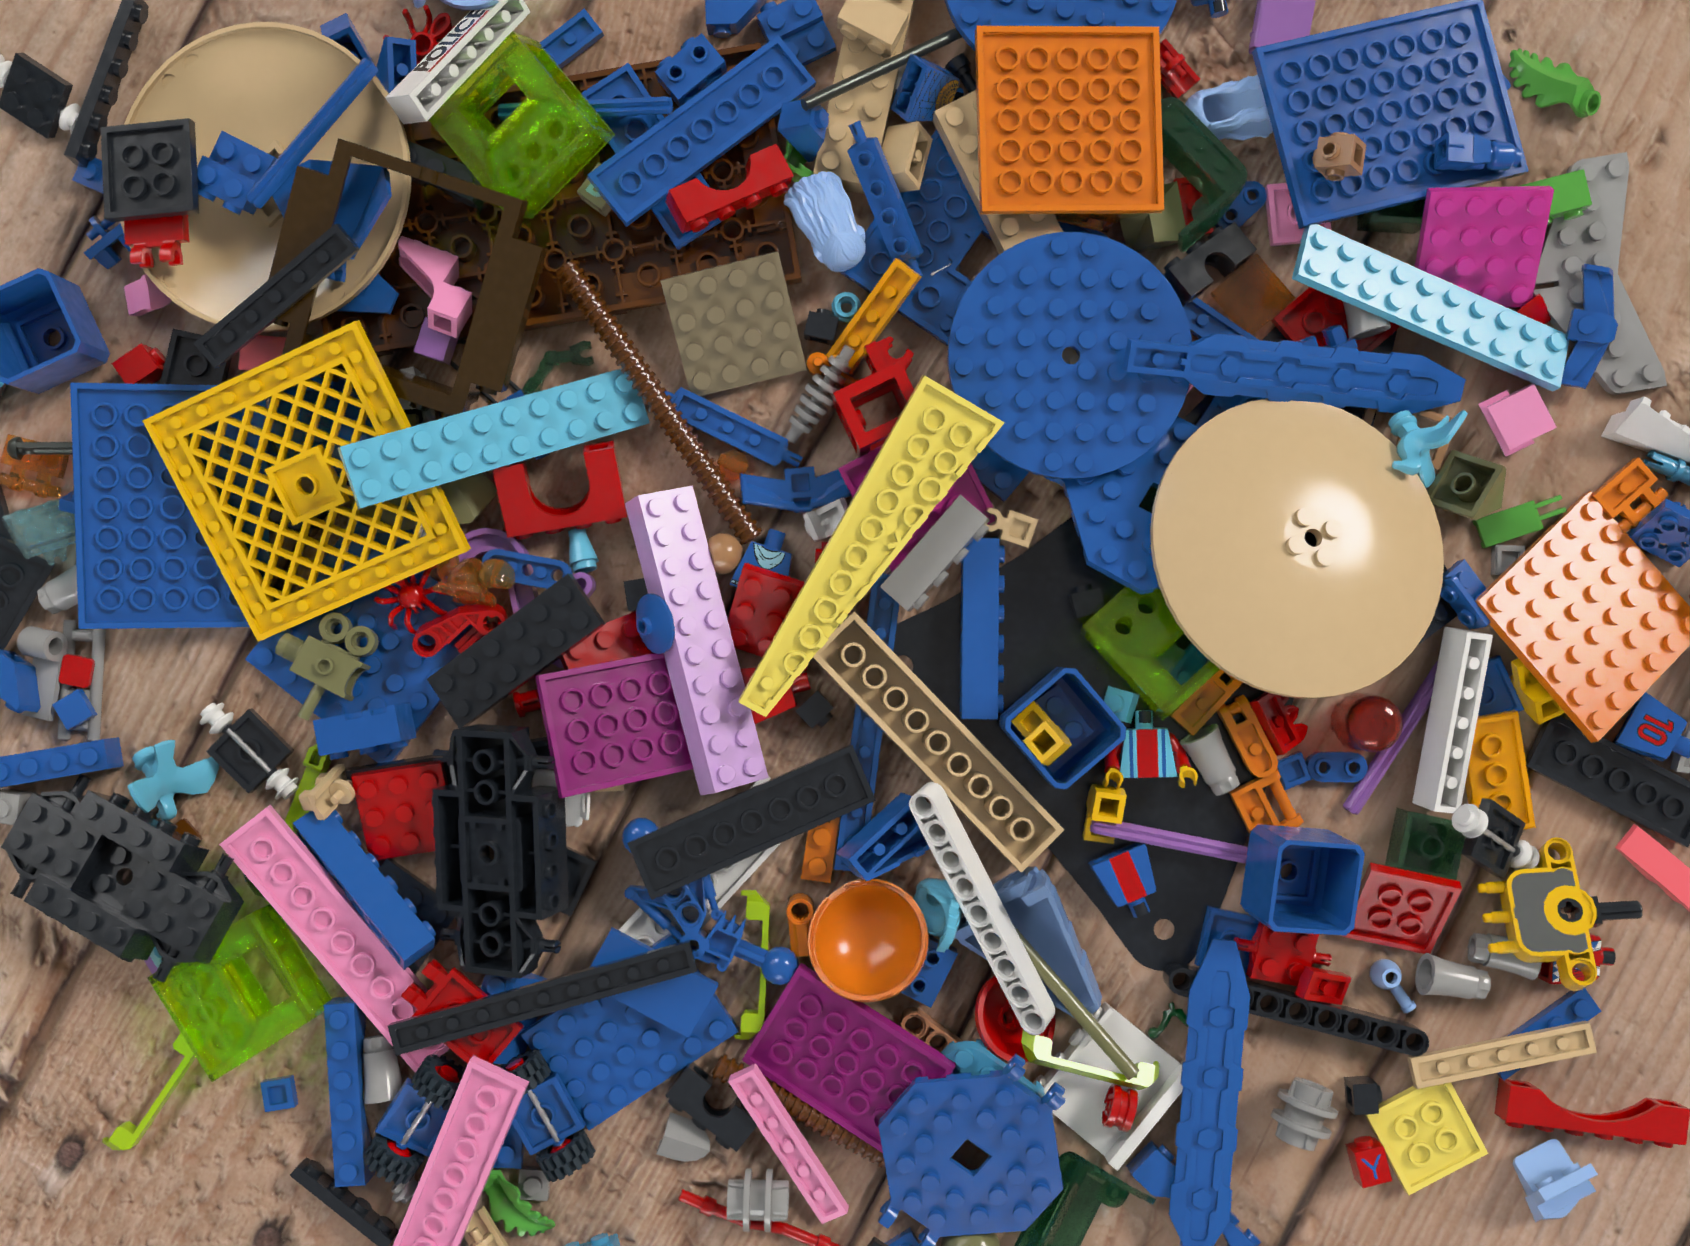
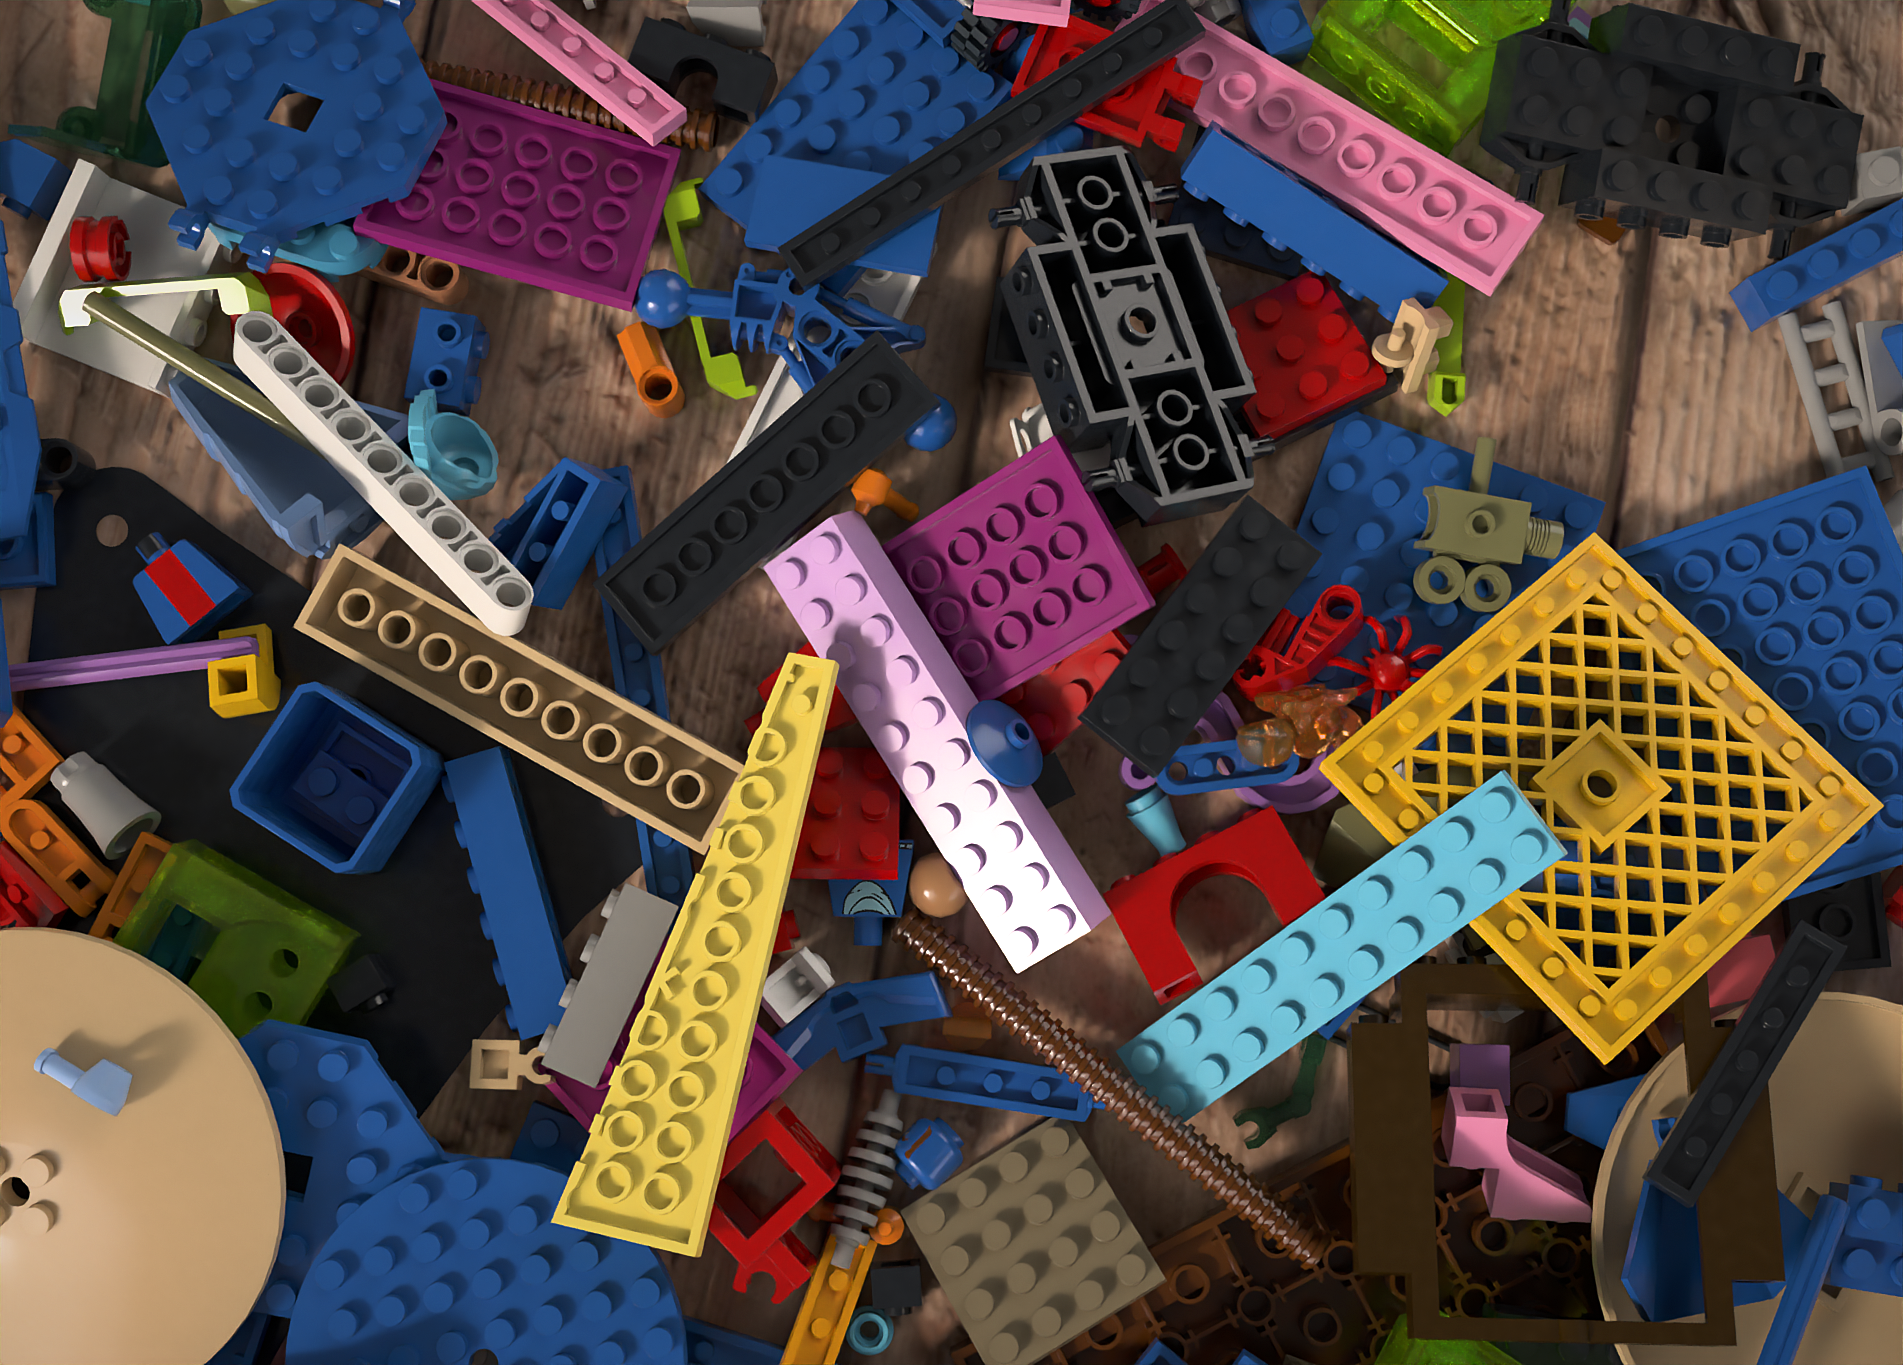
camera: 165 degrees right, 5 degrees down
blue tile [52,689,98,730] -> none
red piece [59,654,95,688] -> none
medium azure animal [127,740,219,820] -> none
black plate [199,703,299,800] -> none
blue wedge [313,703,417,760] -> none
black plate [796,690,834,728] -> none
orange plate [801,817,840,883] -> none
orange piece [808,879,929,1002] -> none
yellow brick [1011,701,1072,766] -> none
torso [1102,710,1198,790] -> none
medium azure plate [1104,686,1139,724] -> none
dark green piece [1148,1002,1188,1039] -> none
none -> light blue bar [34,1048,133,1116]
none -> orange piece [851,468,920,522]
none -> blue head [893,1117,964,1190]

